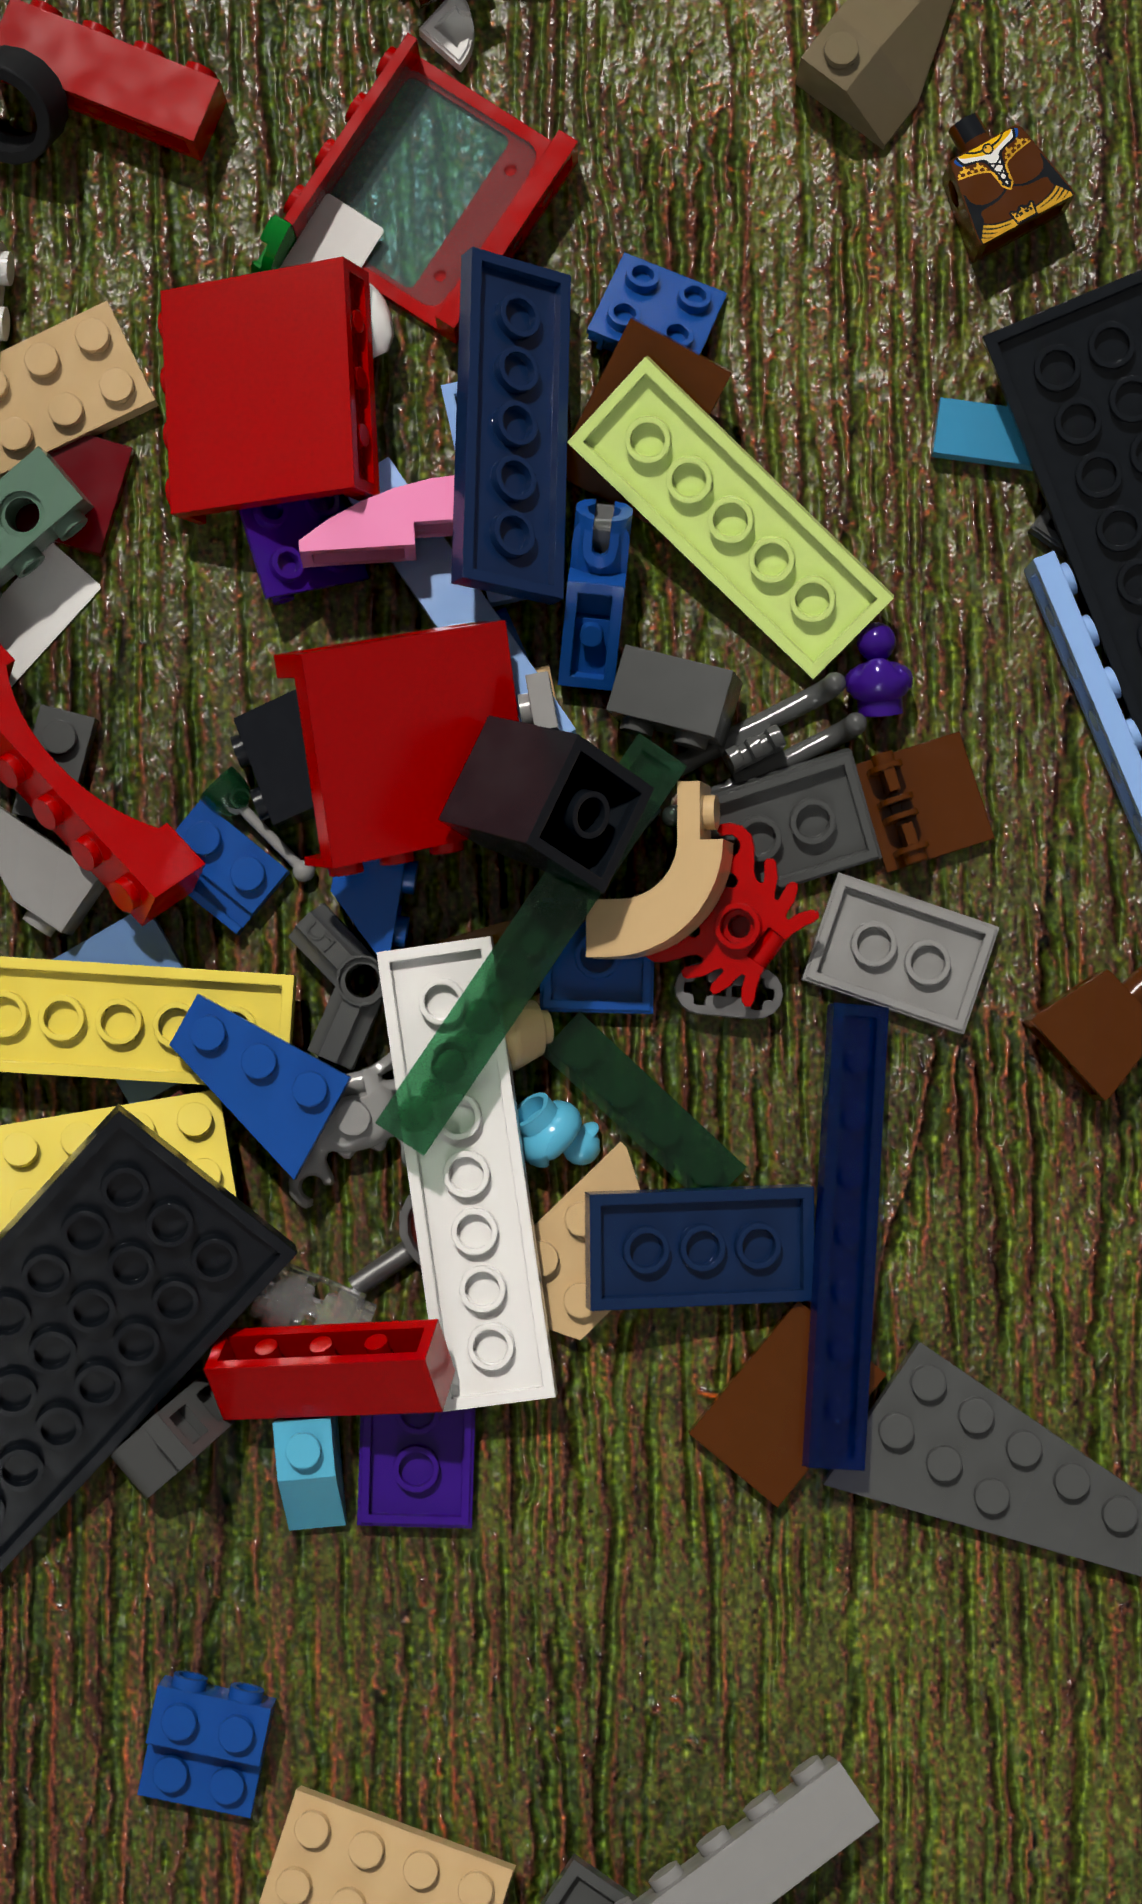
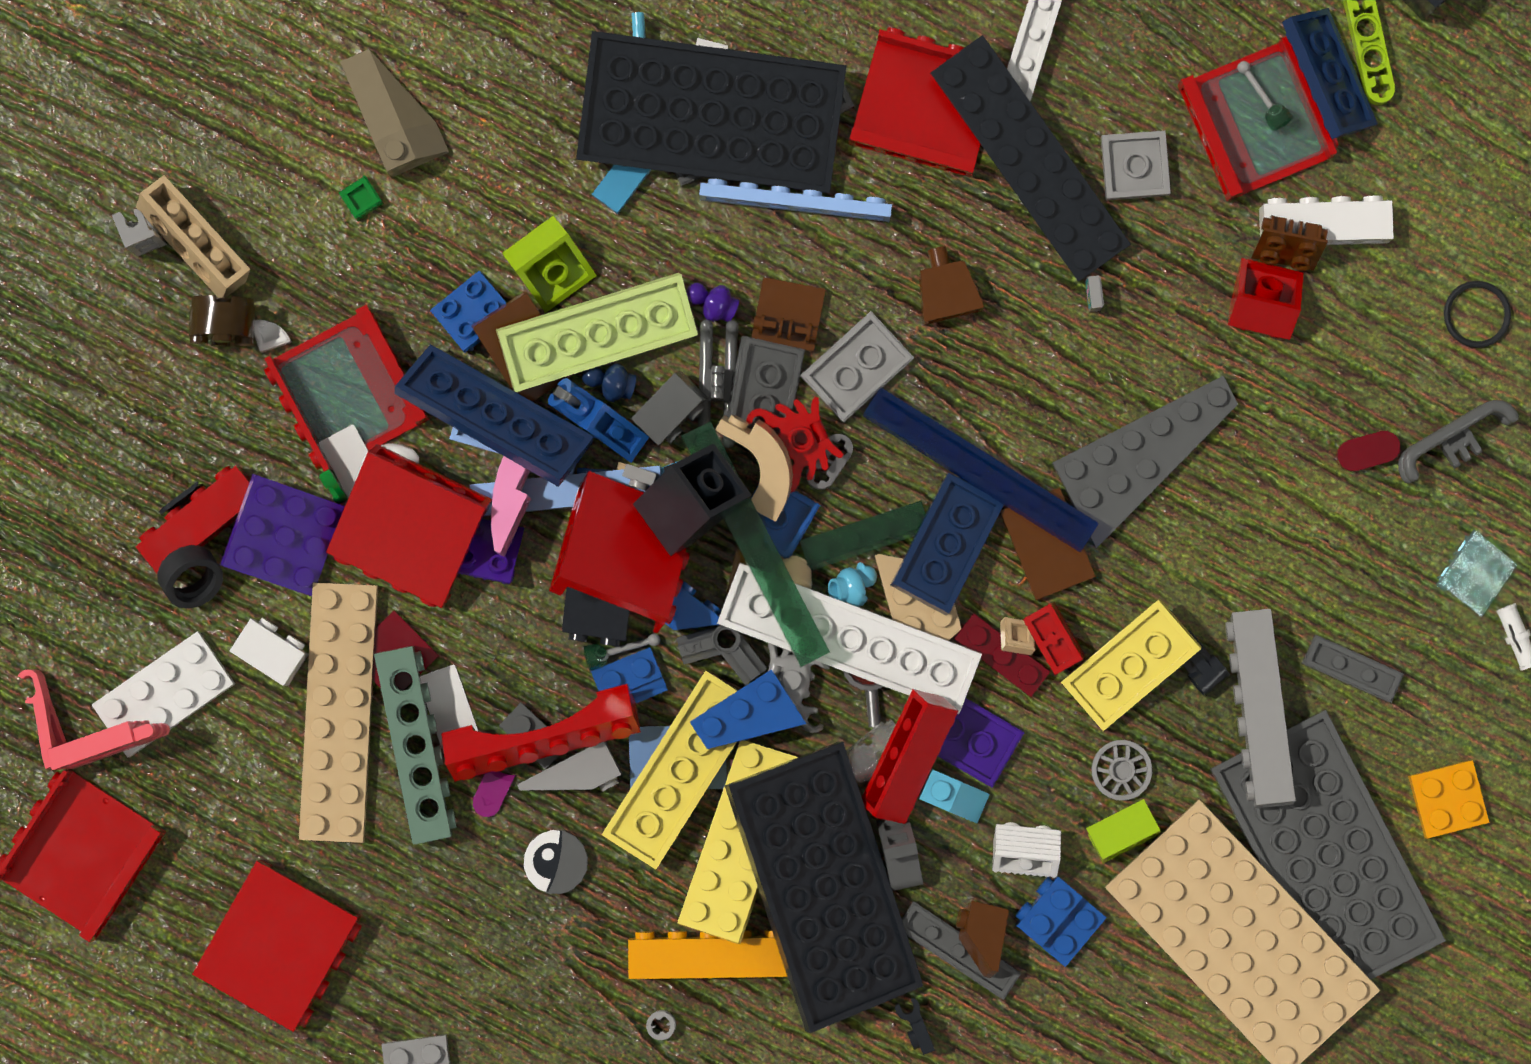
camera: 60 degrees left, 0 degrees up
reddish brown torso [942,113,1075,263] -> none
none -> black piece [159,482,204,516]
none -> dark purple plate [220,474,345,596]
none -> green tile [339,176,384,221]
none -> lime slope [502,216,597,313]
none -> dark blue animal [582,364,636,402]
none -> dark grey tile [901,901,1021,1000]
none -> dark red plate [954,613,1050,697]
none -> reddish brown slope [956,901,1009,978]
none -> white brick [992,822,1061,878]
none -> tan tile [1000,617,1035,655]
none -> red hinge [1023,601,1086,675]
none -> light yellow plate [1061,598,1202,731]
none -> lime hinge [1086,799,1160,864]
none -> light grey wheel [1091,740,1152,800]
none -> black piece [1182,630,1231,697]

